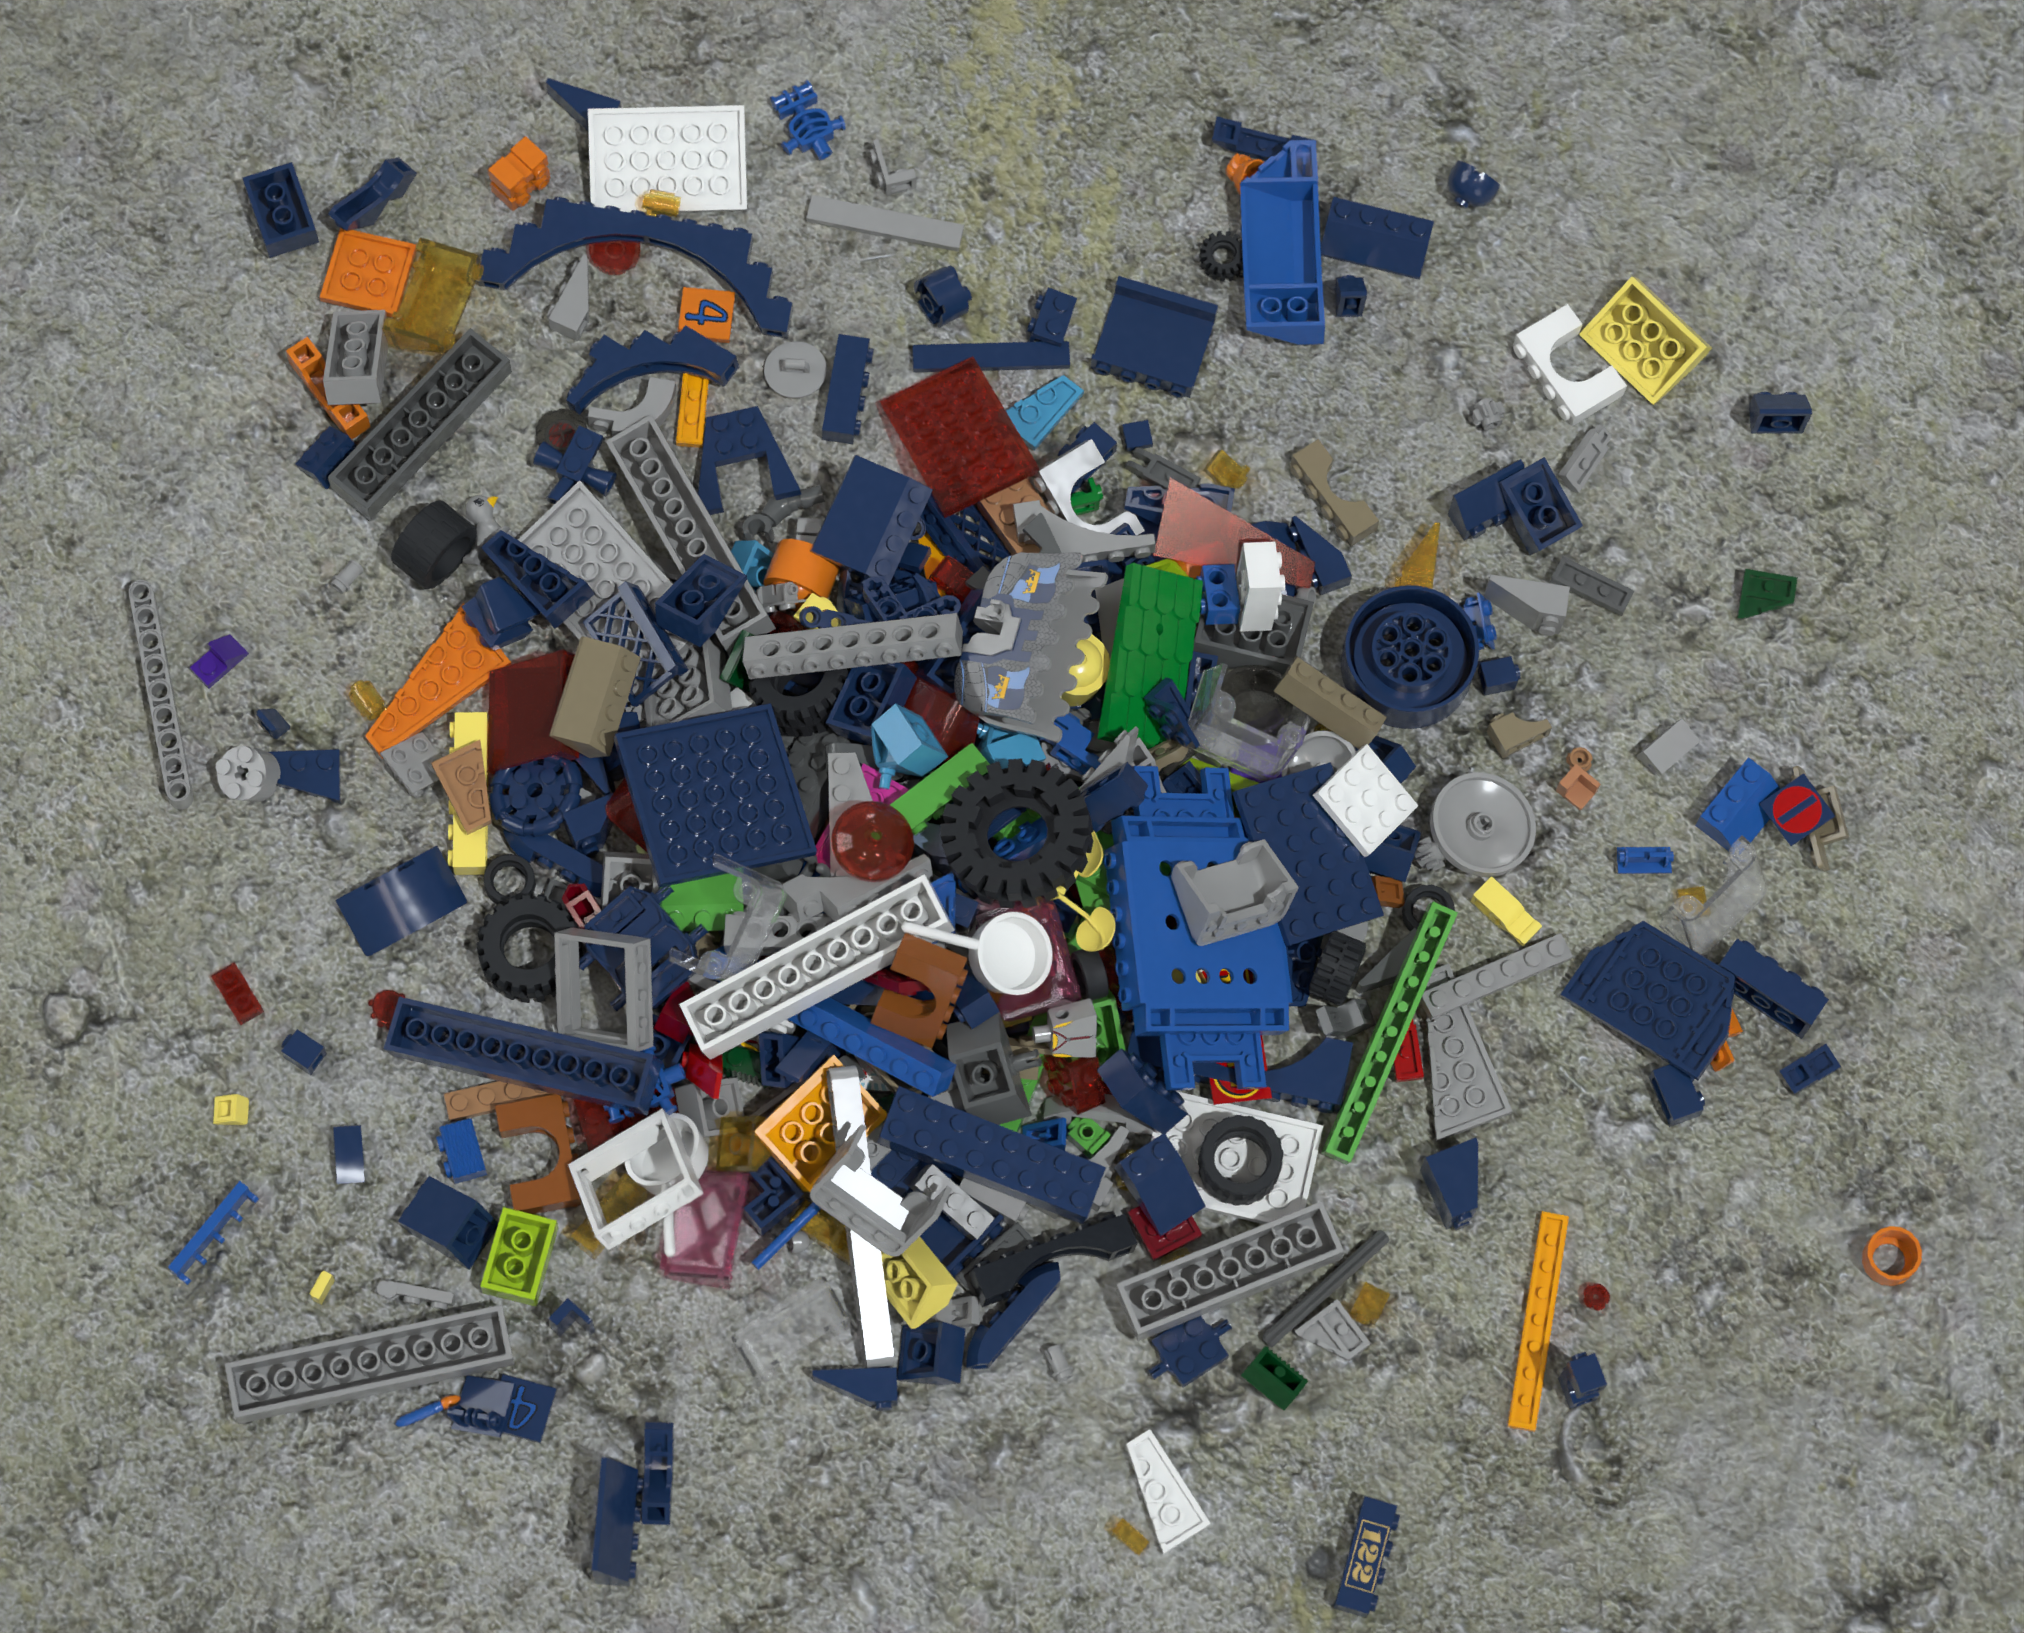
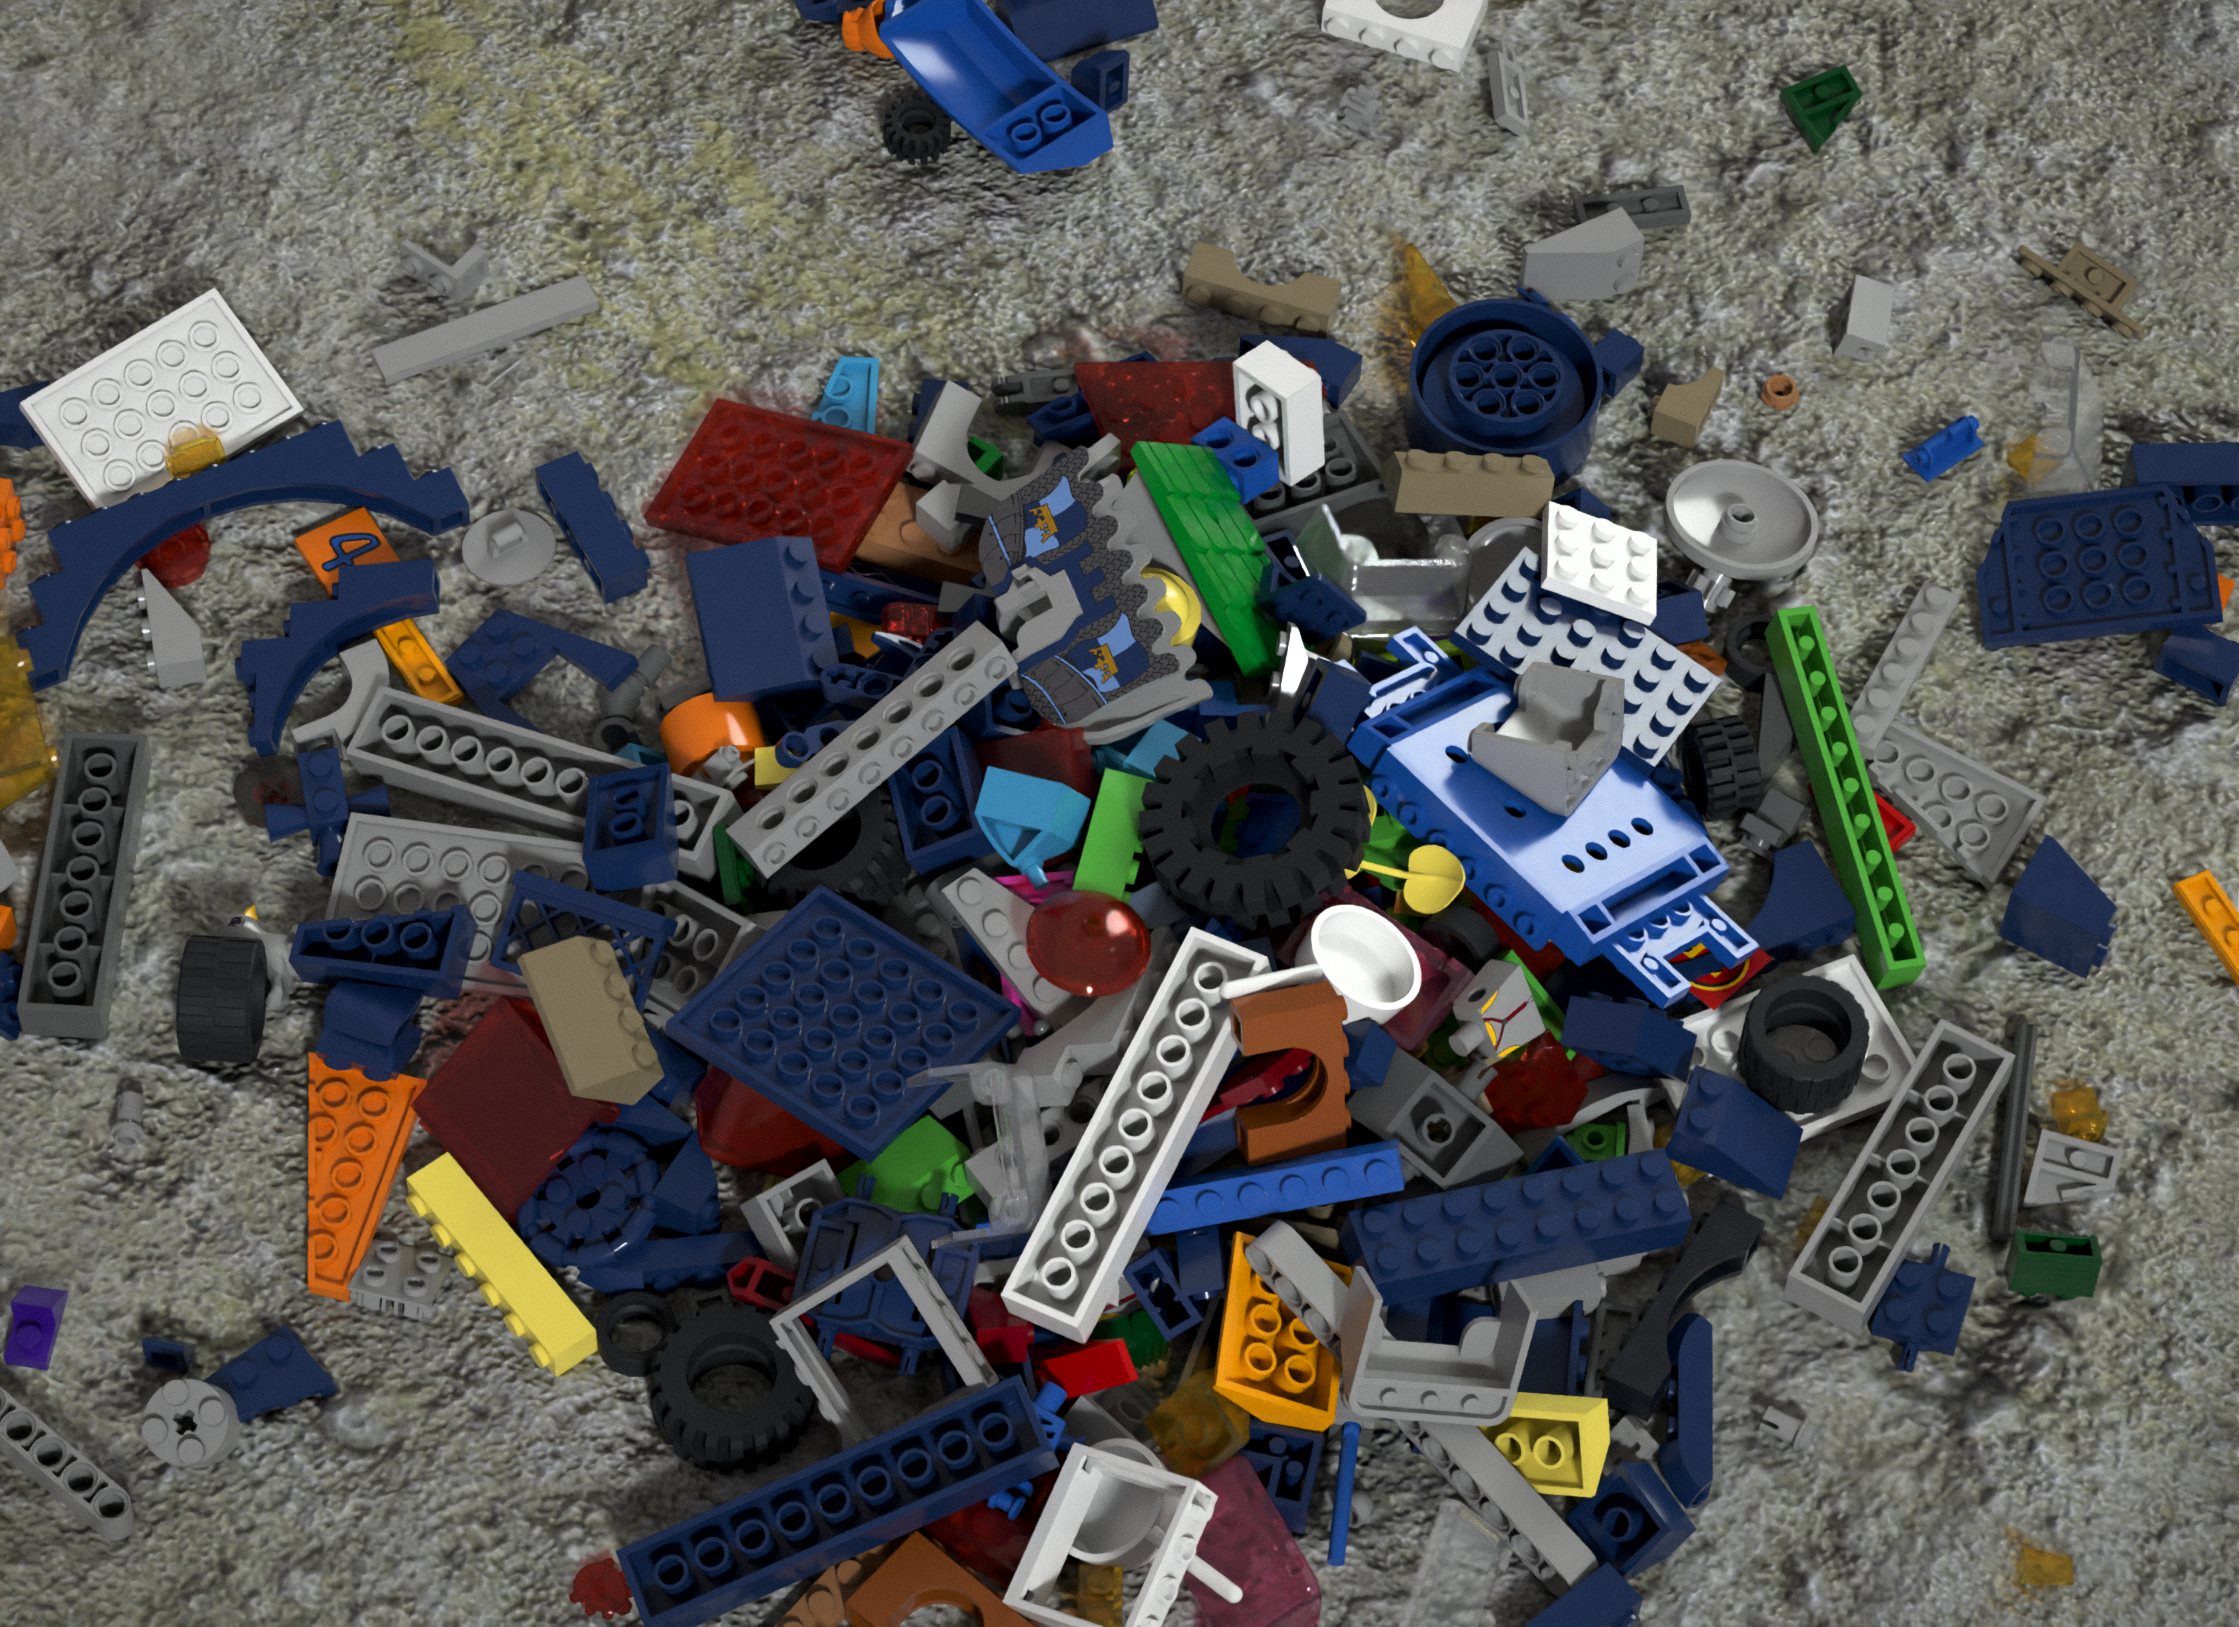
camera: 35 degrees left, 15 degrees down
dark blue panel [335,846,467,956] -> none
clear yellow brick [348,680,386,721] -> none
medium nougat wing [431,740,492,835] -> none
blue piece [770,80,846,160] -> none
clear yellow slope [789,1199,850,1266] -> none
light grey arch [909,1164,995,1240] -> none
dark blue tile [912,341,1070,373] -> none
dark blue brick [914,265,972,328] -> none
dark blue bracket [1026,287,1077,347] -> none
dark blue panel [1090,276,1218,398] -> none
dark blue tile [1122,420,1153,452] -> none
white wing [1126,1429,1211,1555] -> none
dark red plate [1127,1206,1202,1262] -> none
clear yellow bracket [1203,449,1250,489] -> none
dark blue slope [1448,459,1525,540] -> none
light yellow piece [1470,876,1542,946] -> none
dark blue slope [1499,457,1583,555] -> none
nougat panel [1556,764,1601,810] -> none
blue slope [1695,757,1780,858] -> none
piece [1759,773,1835,846] -> none

